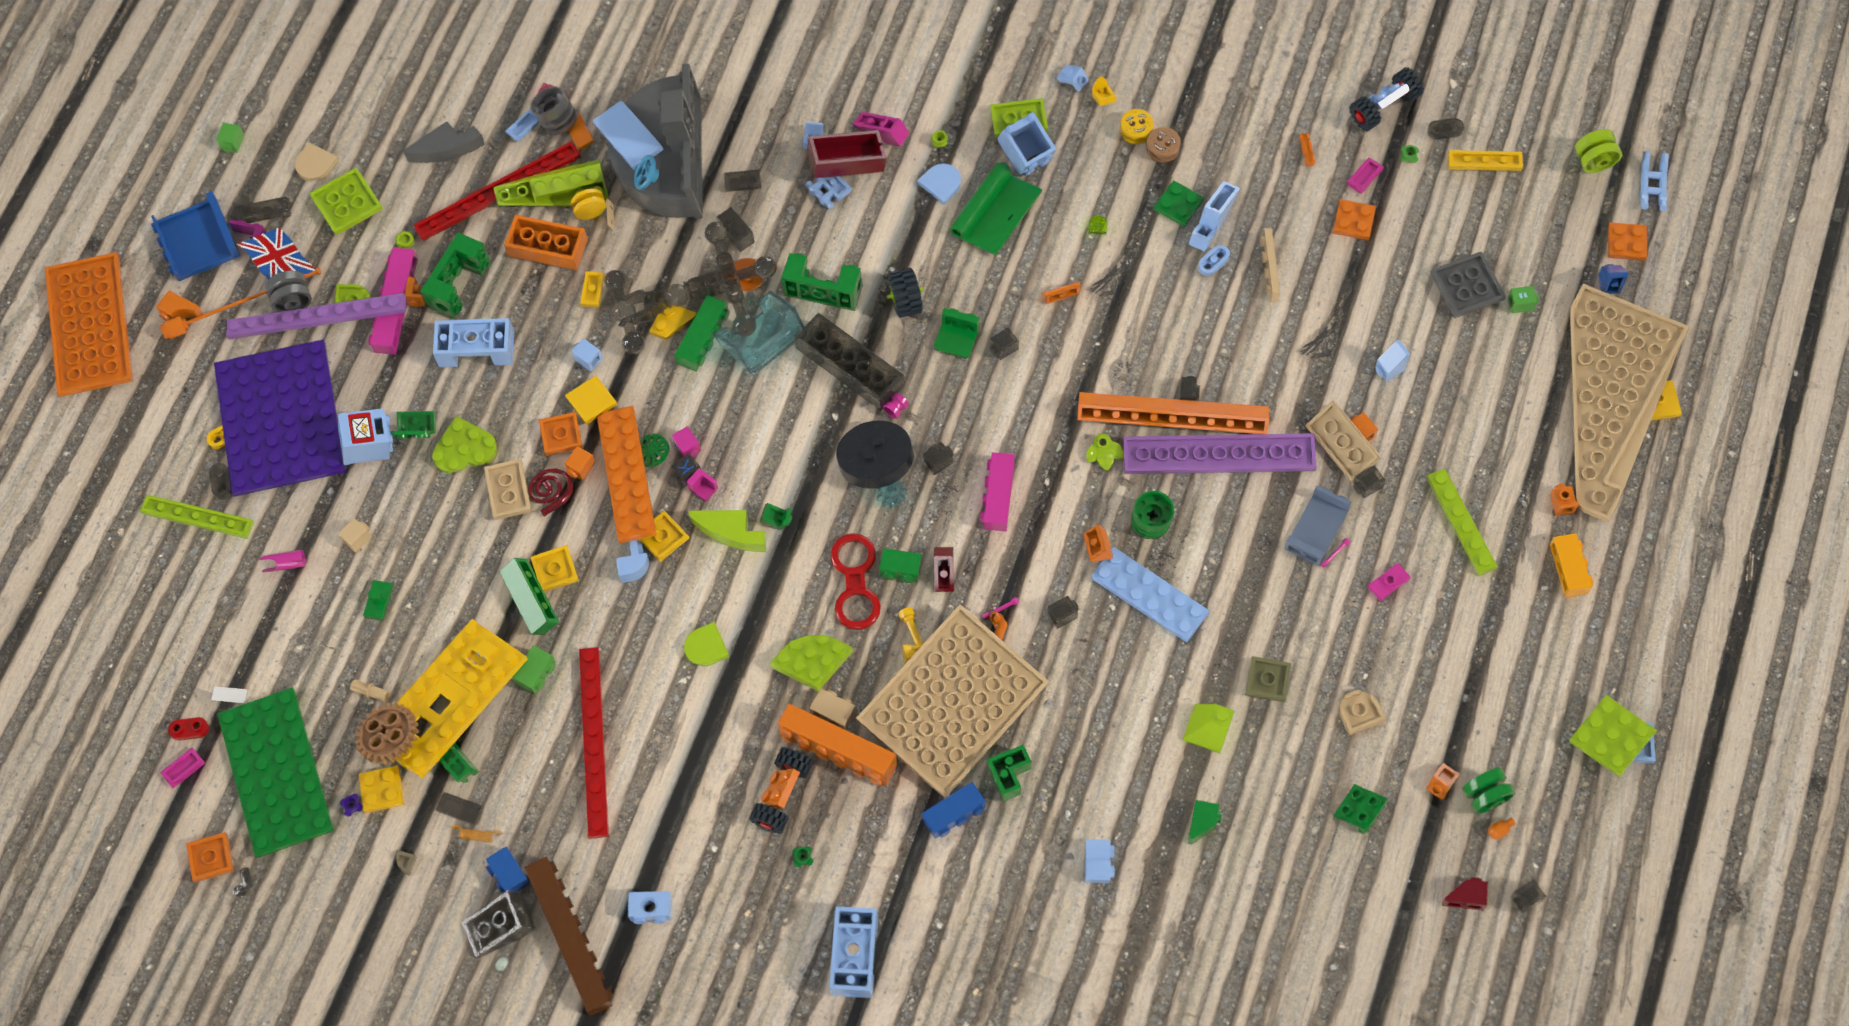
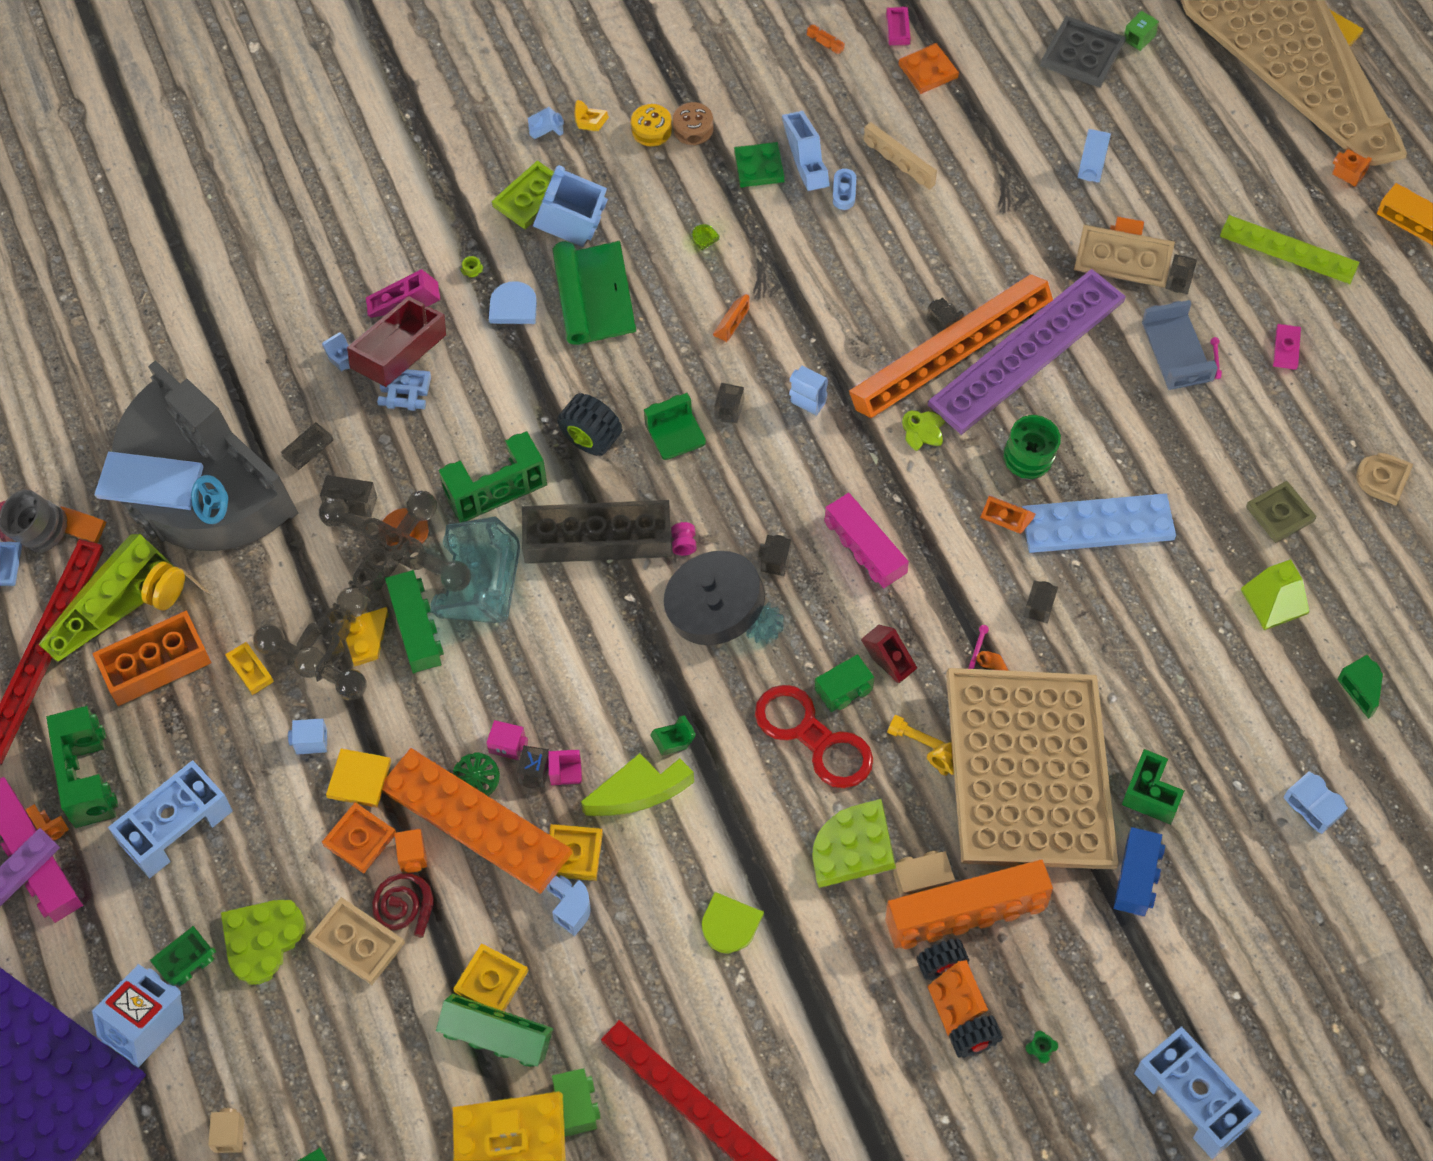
camera: 45 degrees left, 5 degrees down
none -> light blue brick [789,366,828,416]

